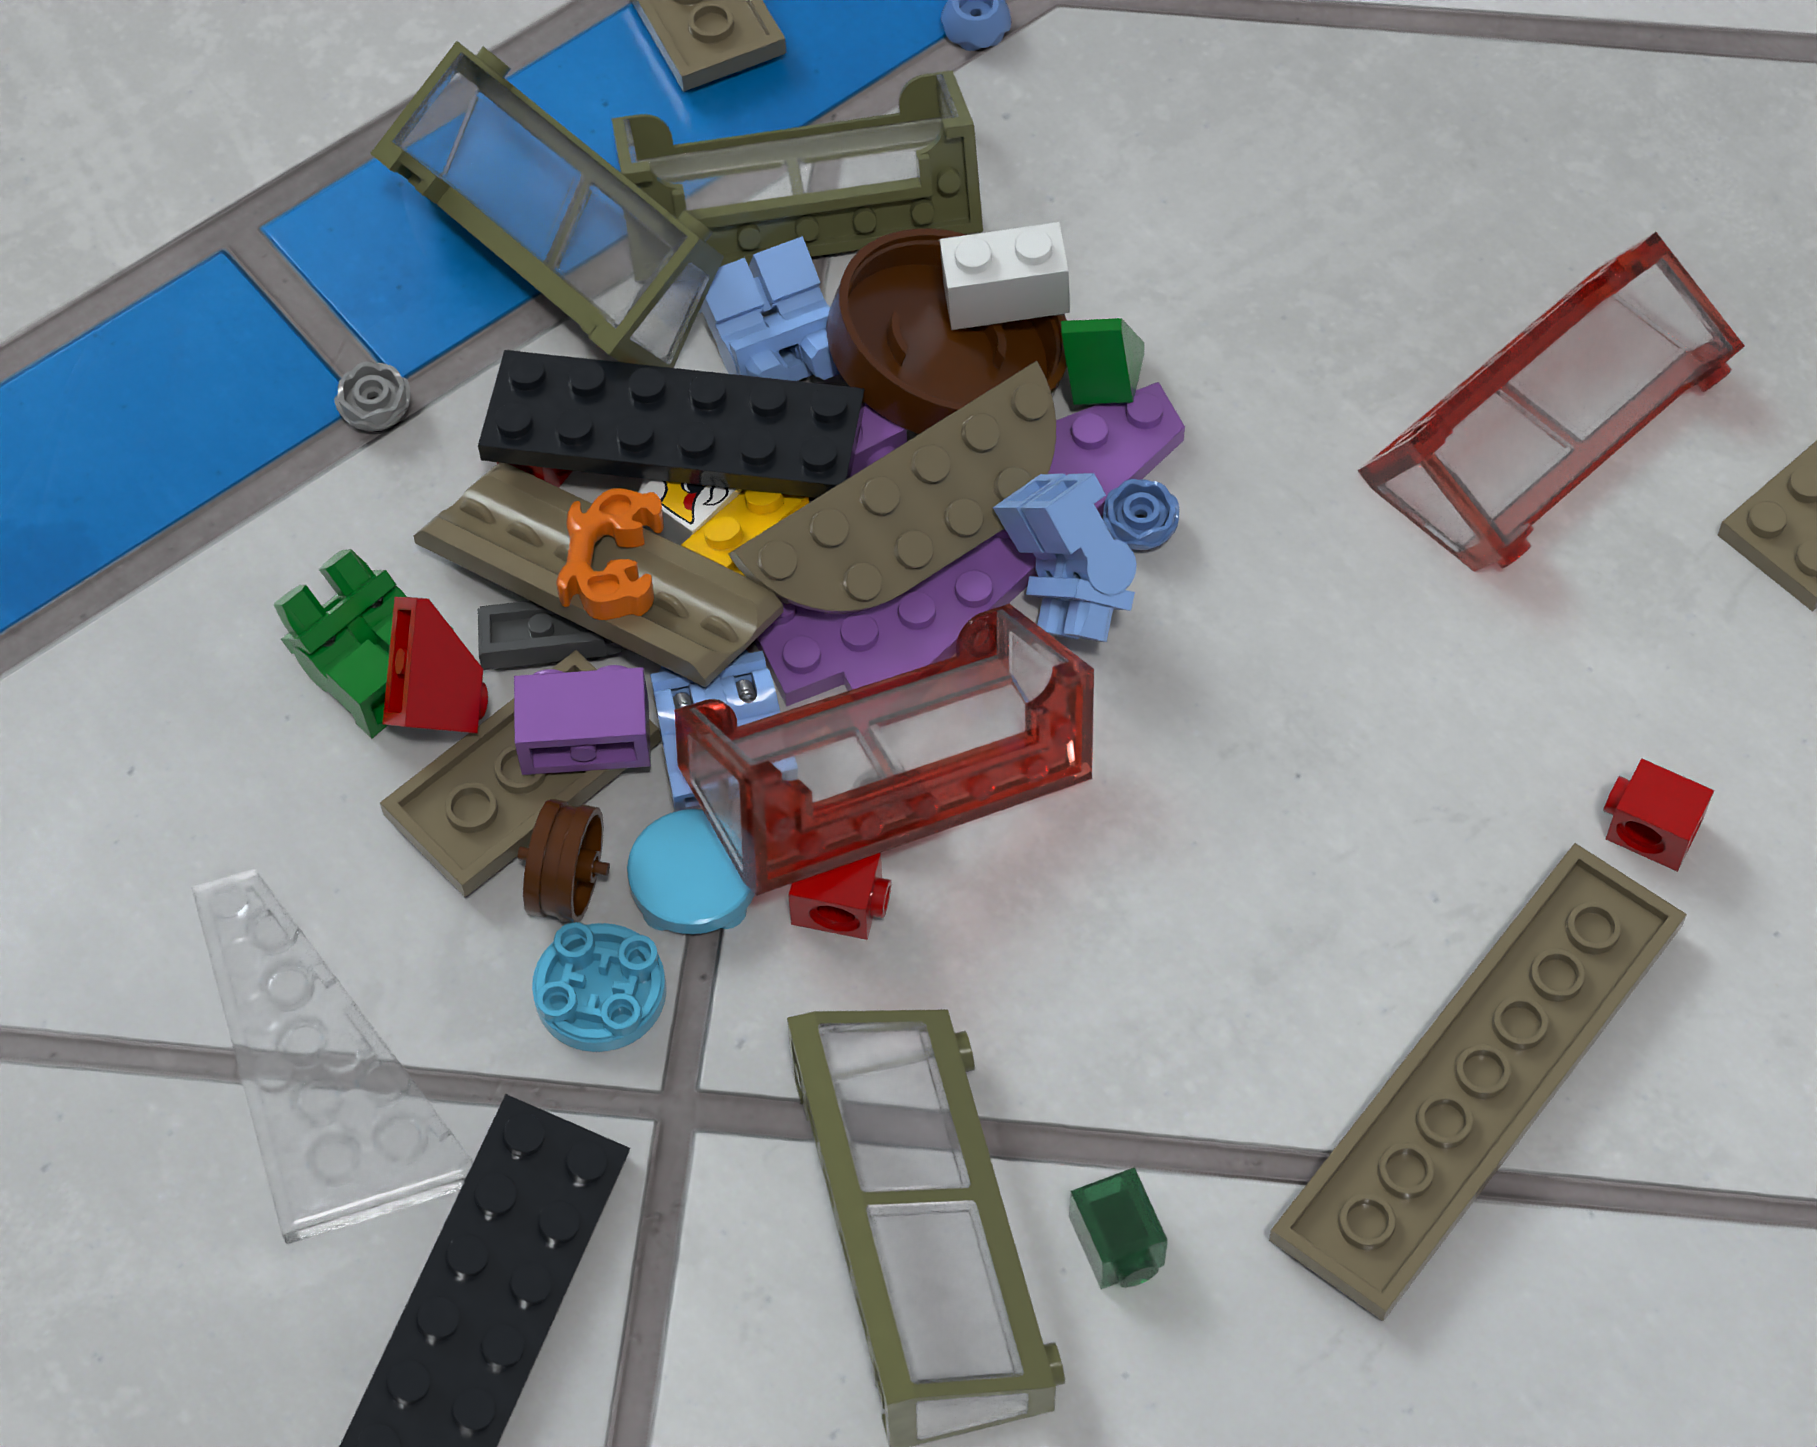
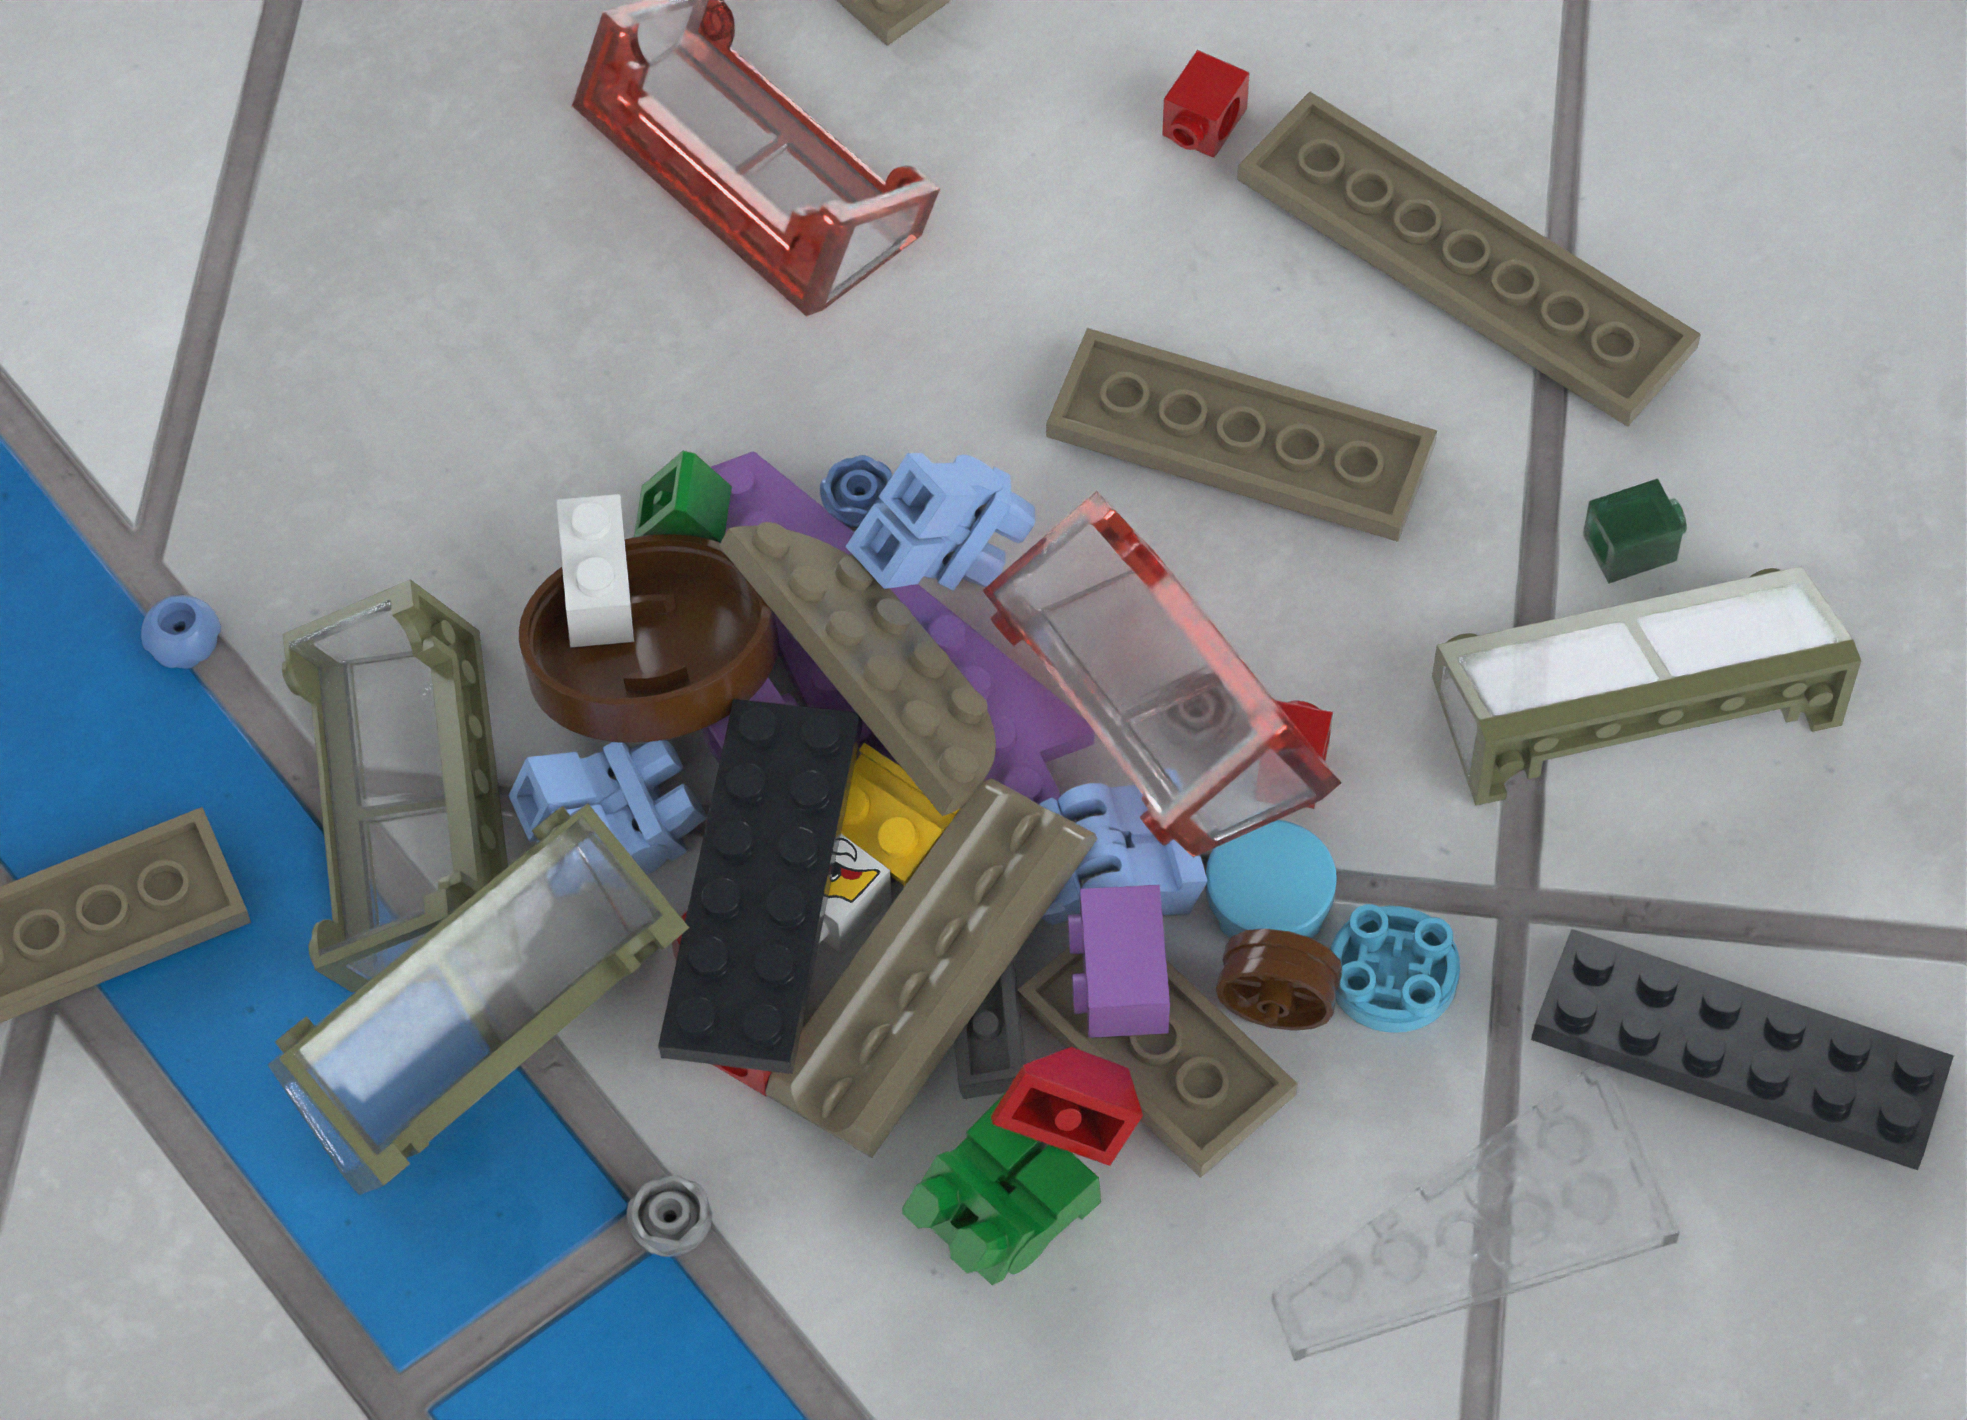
camera: 90 degrees left, 0 degrees up
orange helmet [556,488,664,620] -> none
none -> dark tan plate [1046,328,1437,542]

